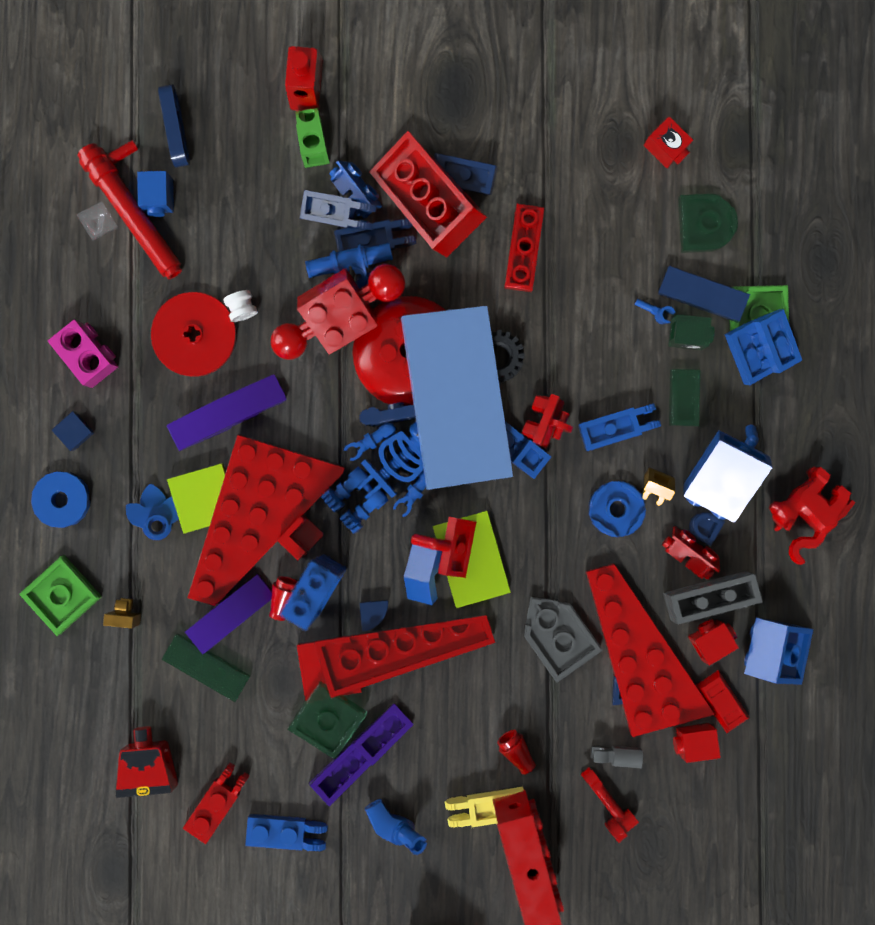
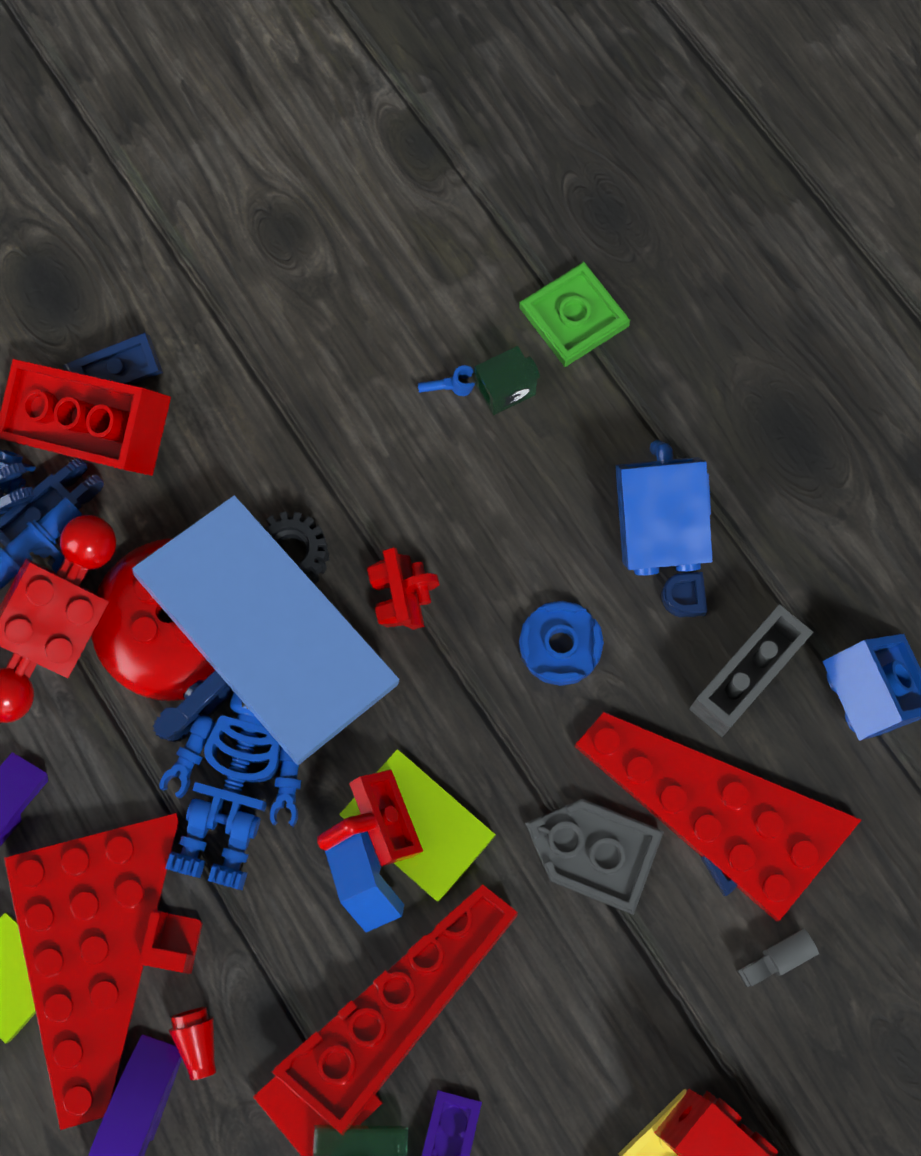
camera: 30 degrees left, 15 degrees down
blue window [279,554,347,630] -> none
dark blue tile [360,600,388,631] -> none
red cone [497,730,536,774] -> none
red tile [504,204,544,292] -> none
blue slope [505,421,551,479] -> none
blue hinge [578,404,661,451] -> none
red brick [581,767,639,843] -> none
pearl gold tile [642,467,675,506] -> none
red brick [643,116,693,168] -> none
dark blue tile [658,266,750,323] -> none
red hinge [662,526,720,580] -> none
clear green tile [669,369,701,427] -> none
red brick [673,723,721,763] -> none
clear green tile [678,194,738,253] -> none
red brick [688,619,739,666] -> none
red tile [695,670,750,733] -> none
blue slope [724,309,802,385] -> none
red animal [769,466,855,565] -> none

